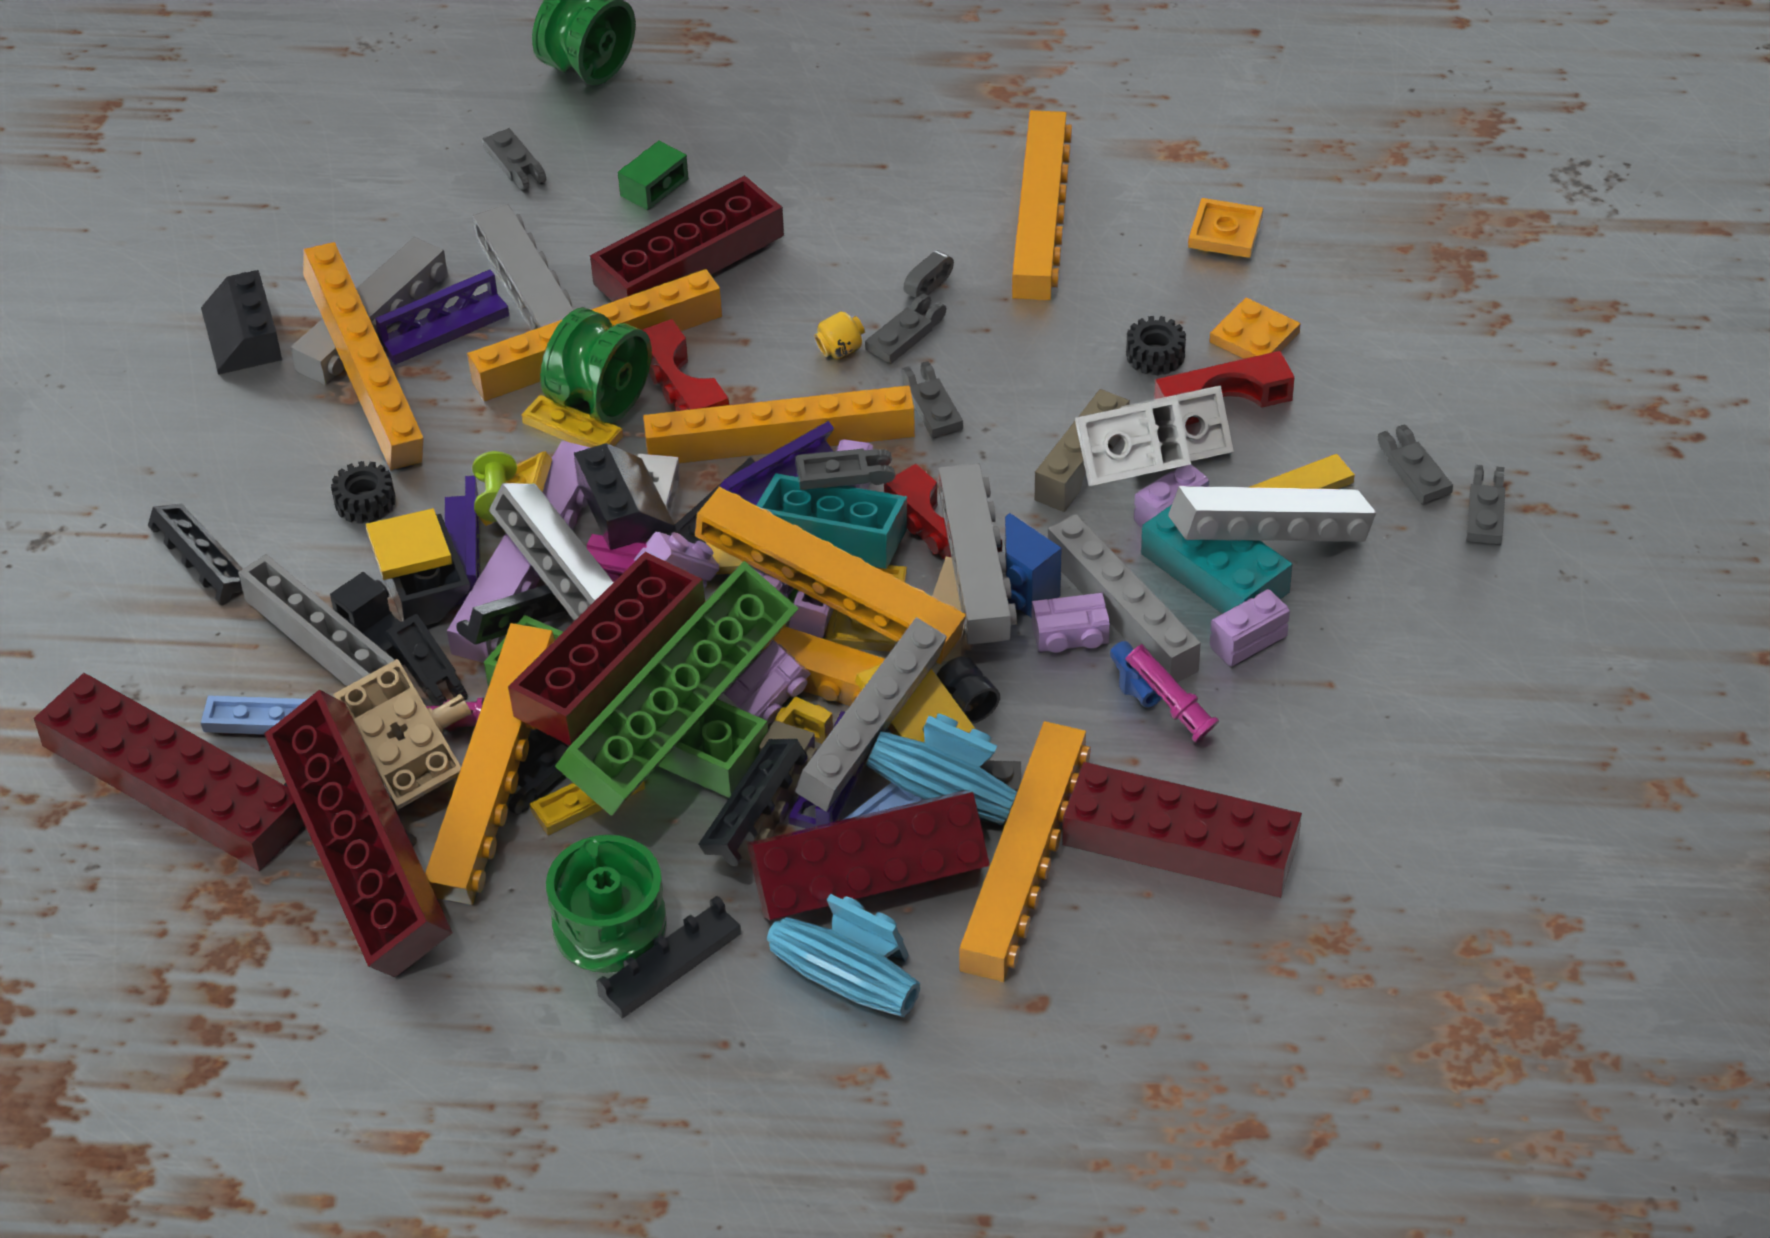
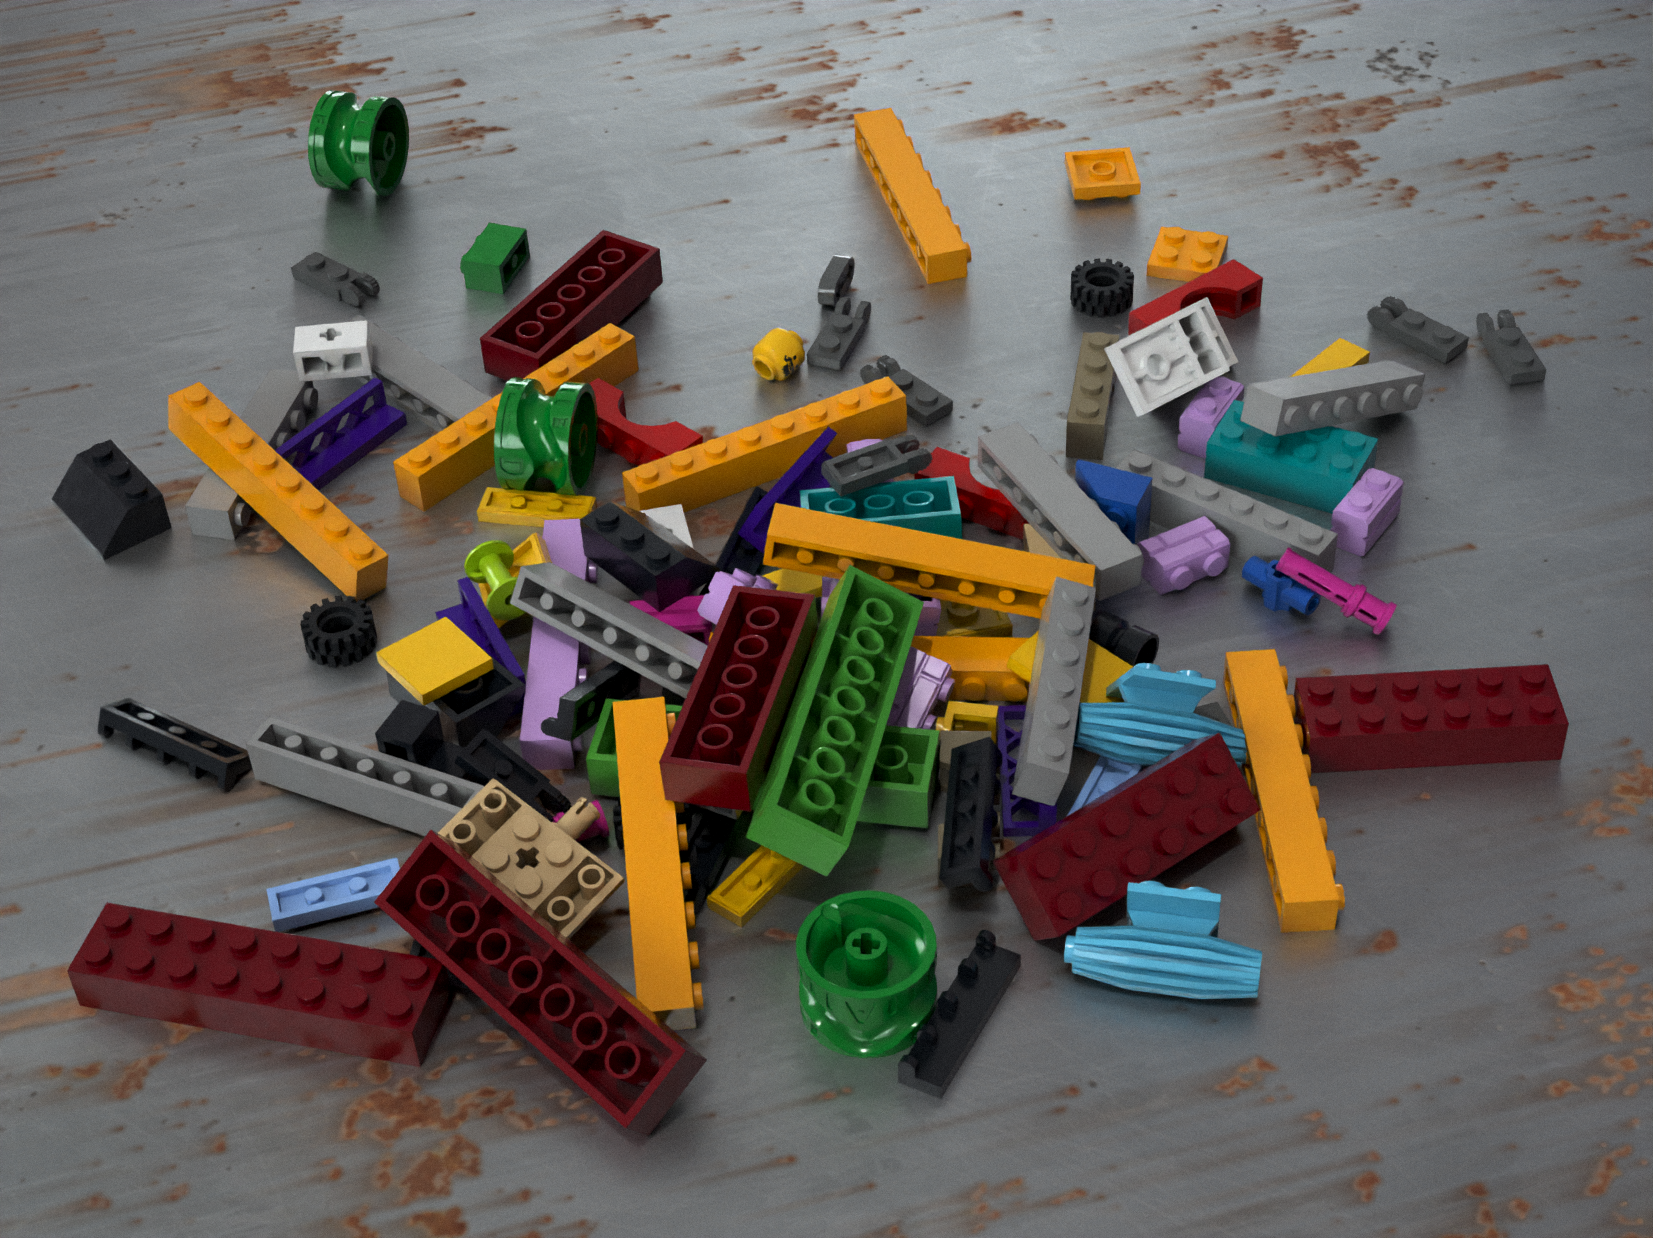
camera: 20 degrees left, 5 degrees down
none -> white brick [293,320,373,382]

